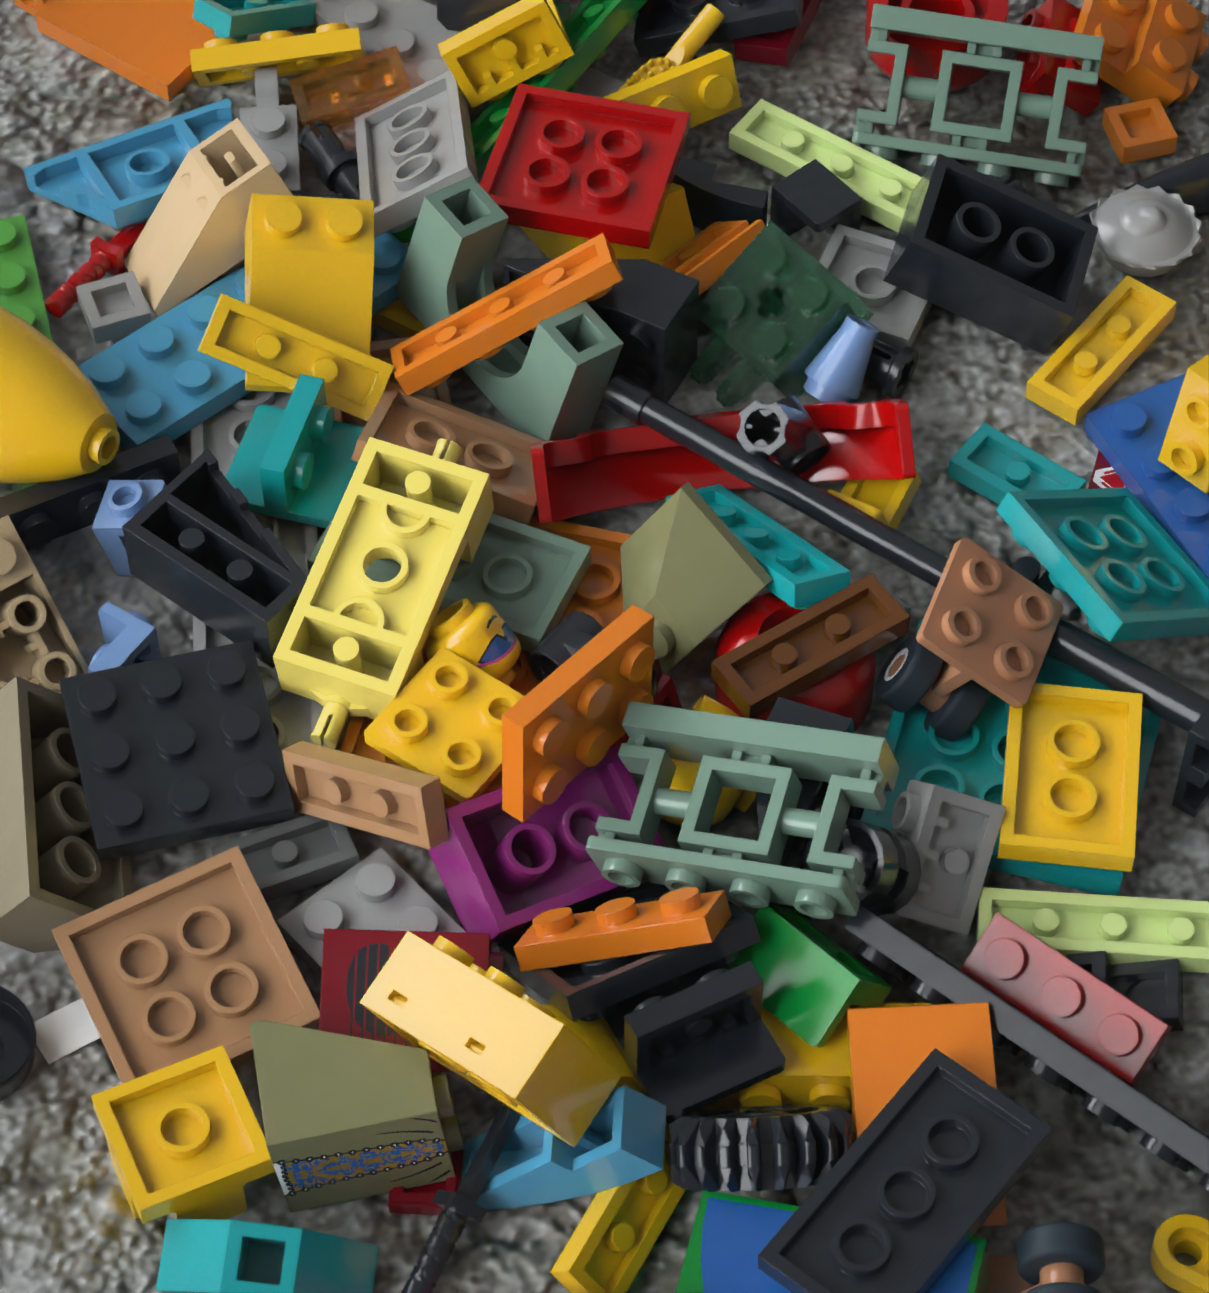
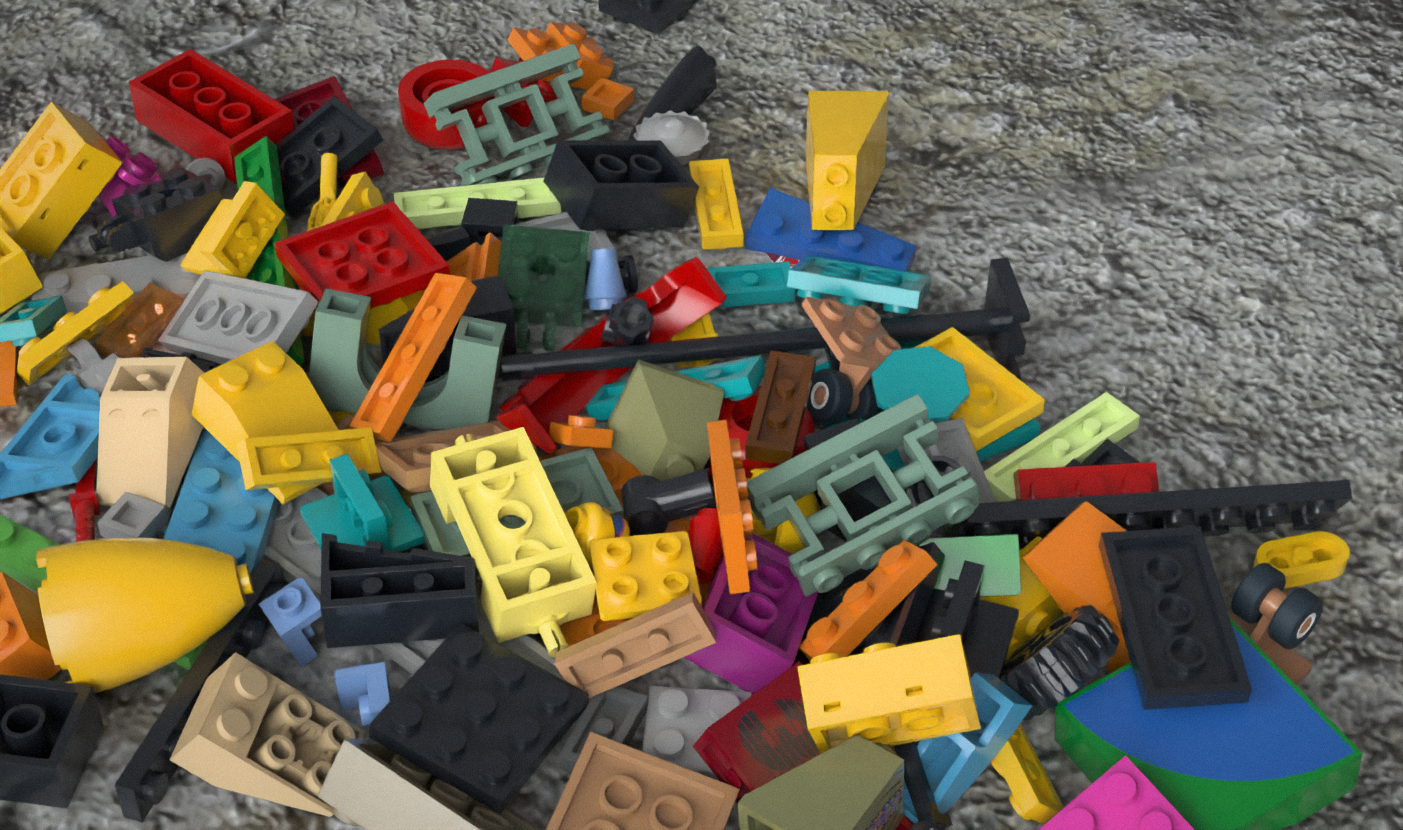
camera: 45 degrees left, 10 degrees down
none -> orange plate [549,415,613,448]
none -> teal piece [871,346,970,422]

